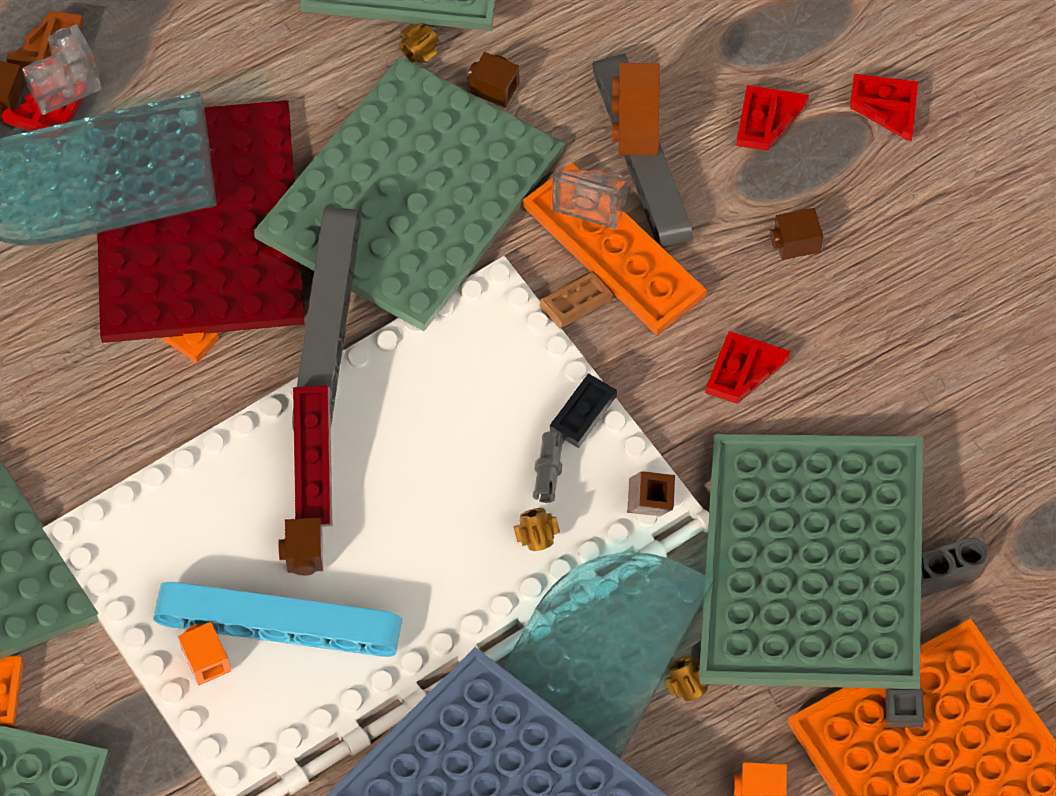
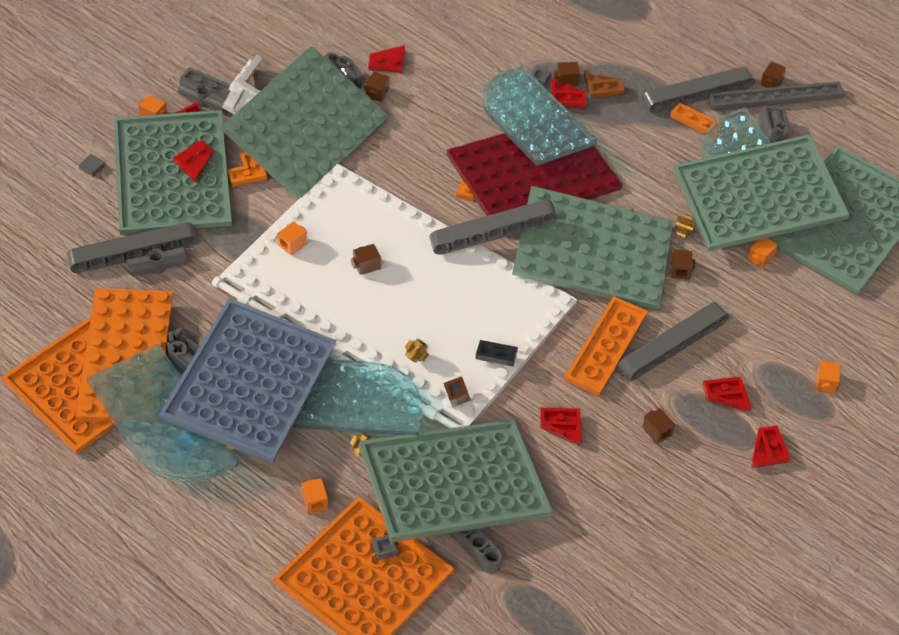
camera: 65 degrees right, 10 degrees down
clear brick [22,24,102,115] -> none
medium azure beam [153,582,402,657] -> none
dark red plate [293,385,333,527] -> none
dark grey pin [533,432,564,503] -> none
medium nougat plate [539,271,613,329] -> none
clear slope [553,170,629,229] -> none
dark orange brick [612,63,660,155] -> none

